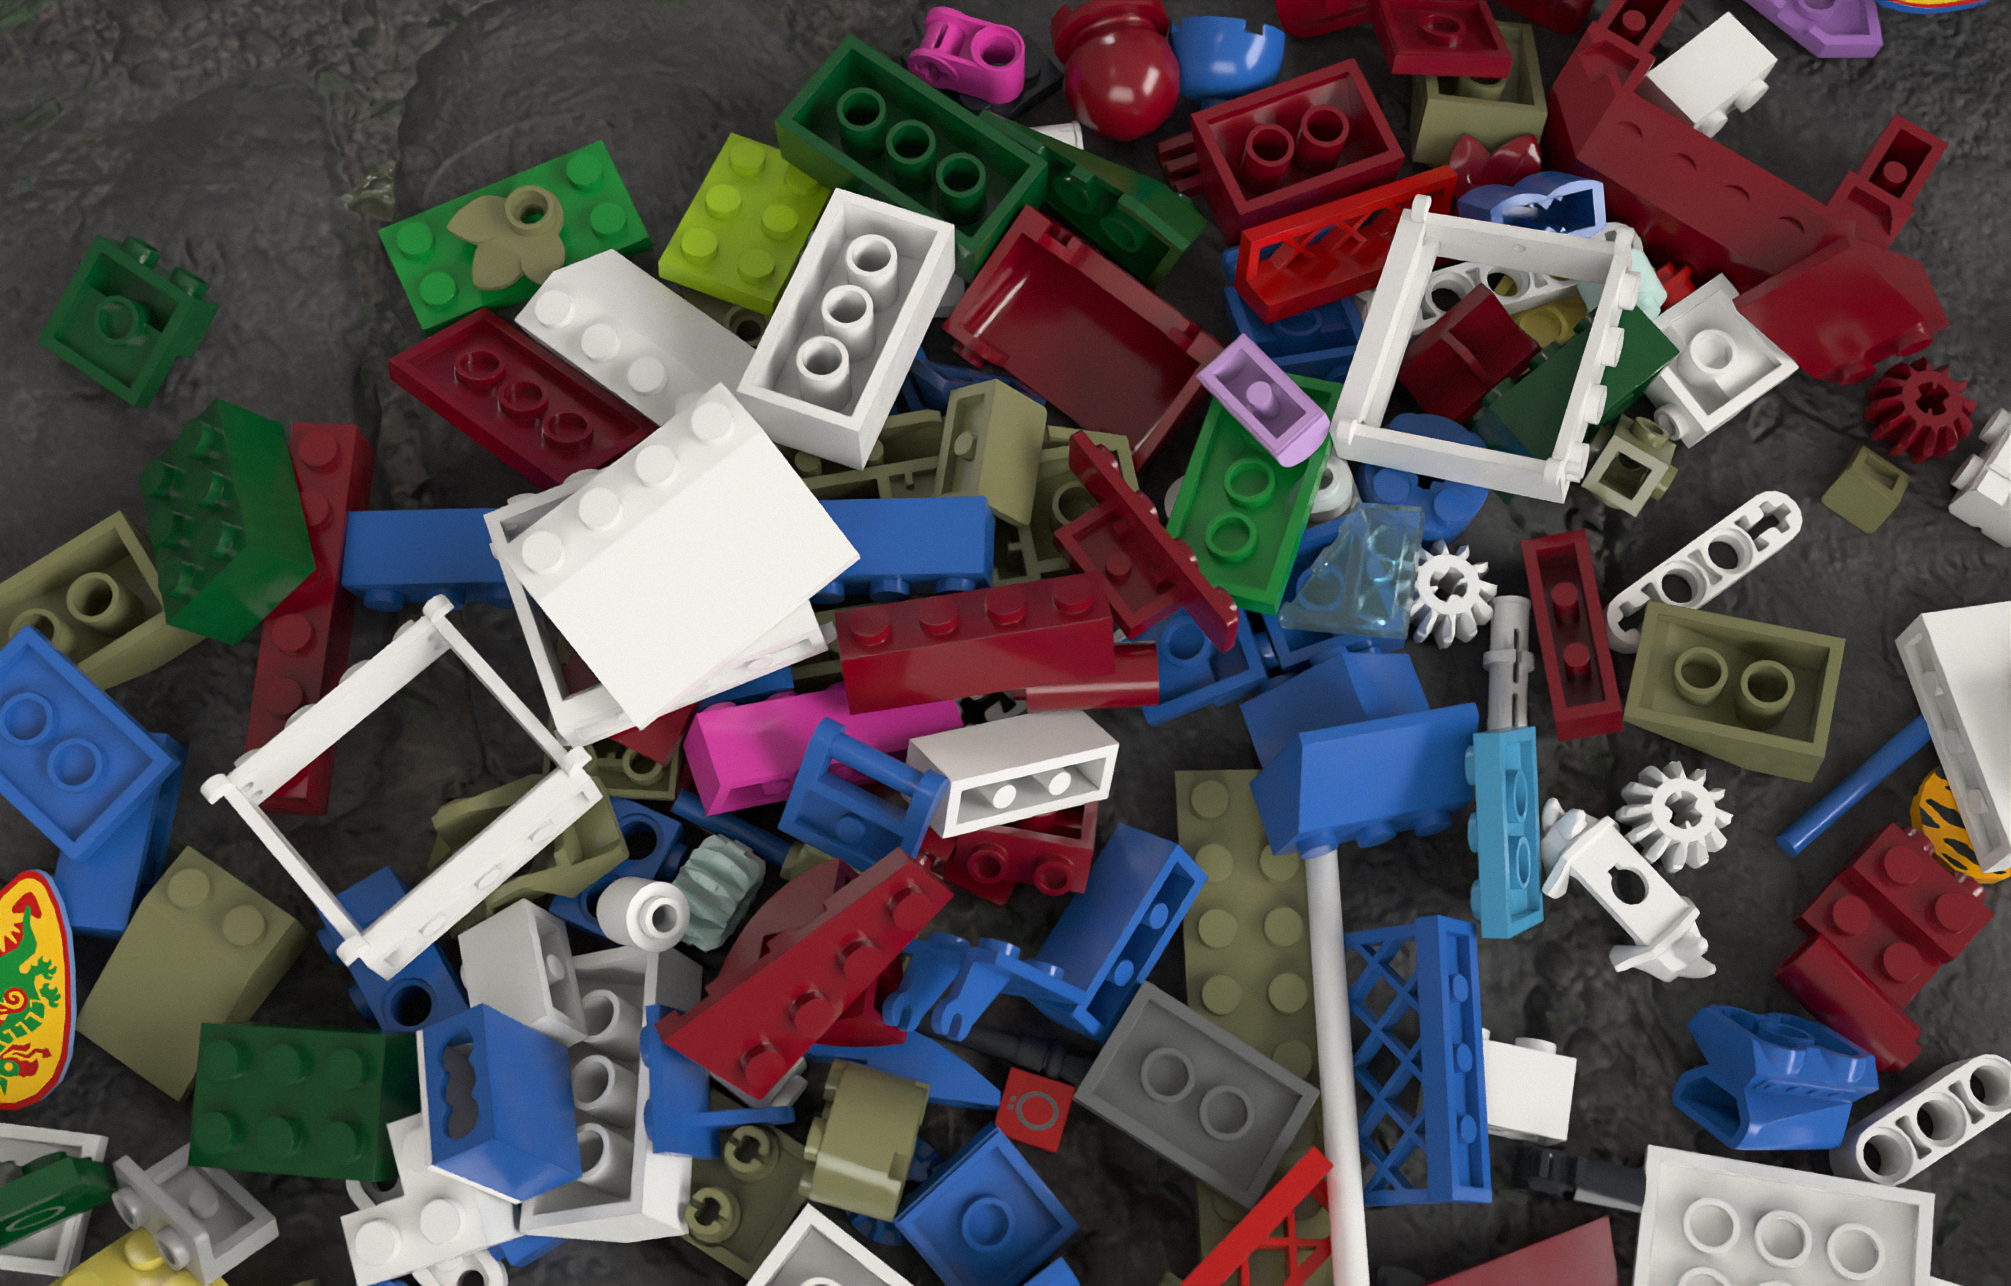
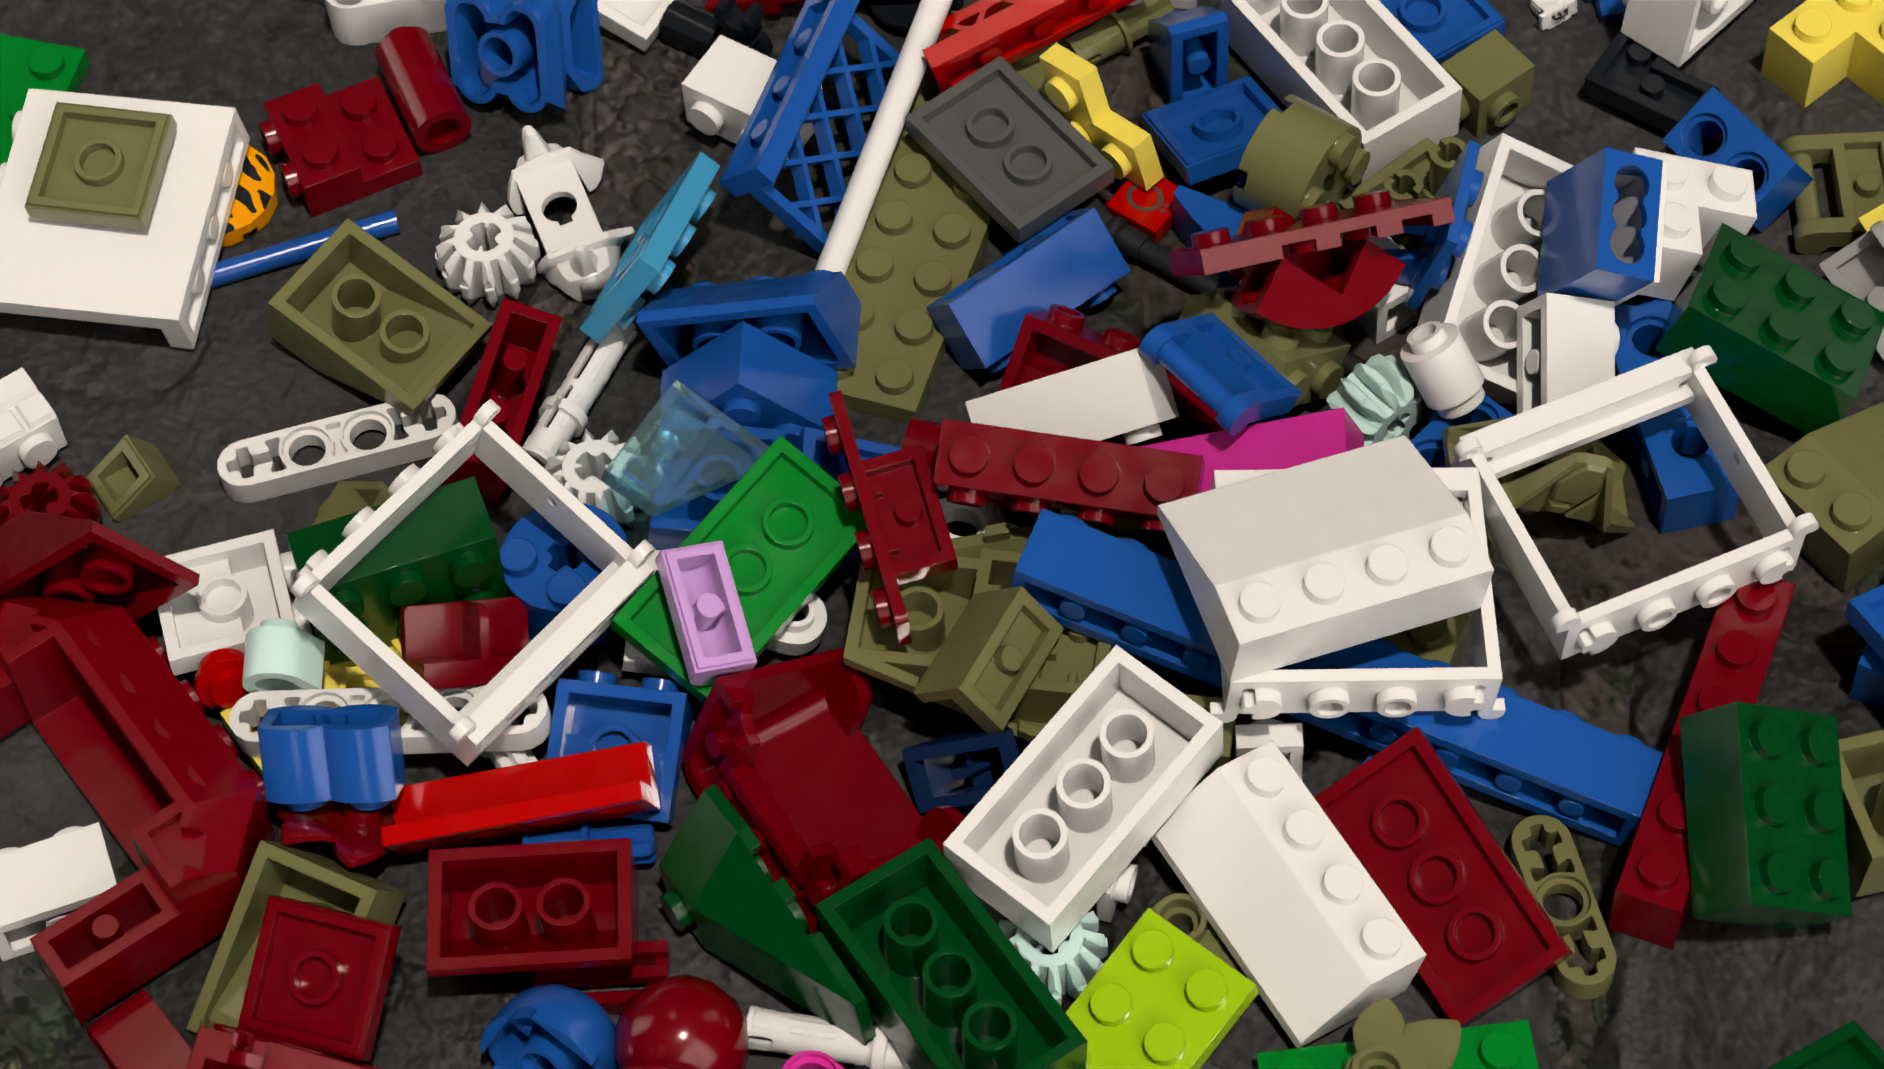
camera: 150 degrees left, 15 degrees down
blue plate [882,931,1088,1041] -> none
none -> light yellow plate [1039,42,1164,191]
none -> olive beam [1509,815,1617,1000]

